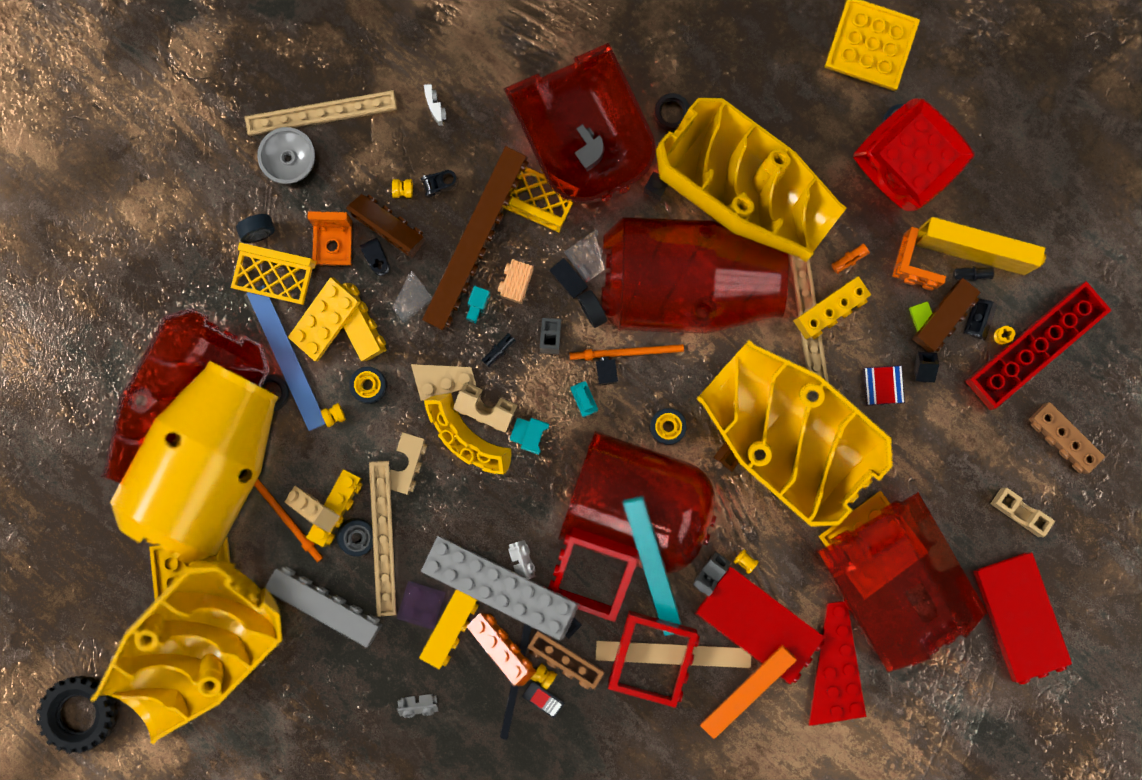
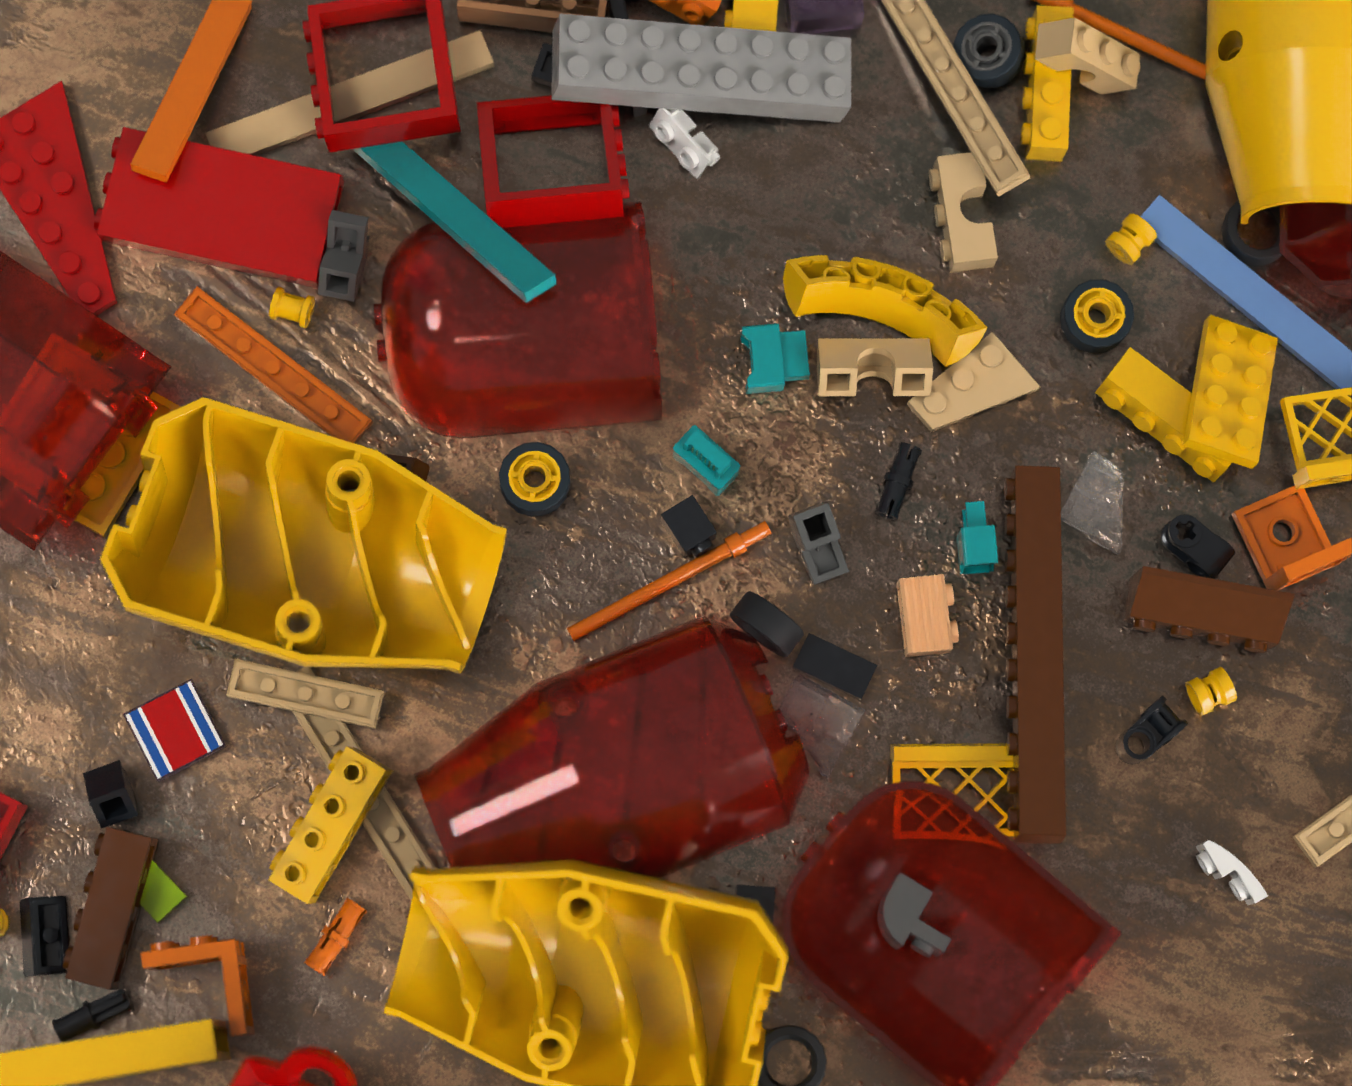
camera: 150 degrees right, 5 degrees down
none -> orange tile [174,286,373,444]
none -> tan tile [226,659,385,729]

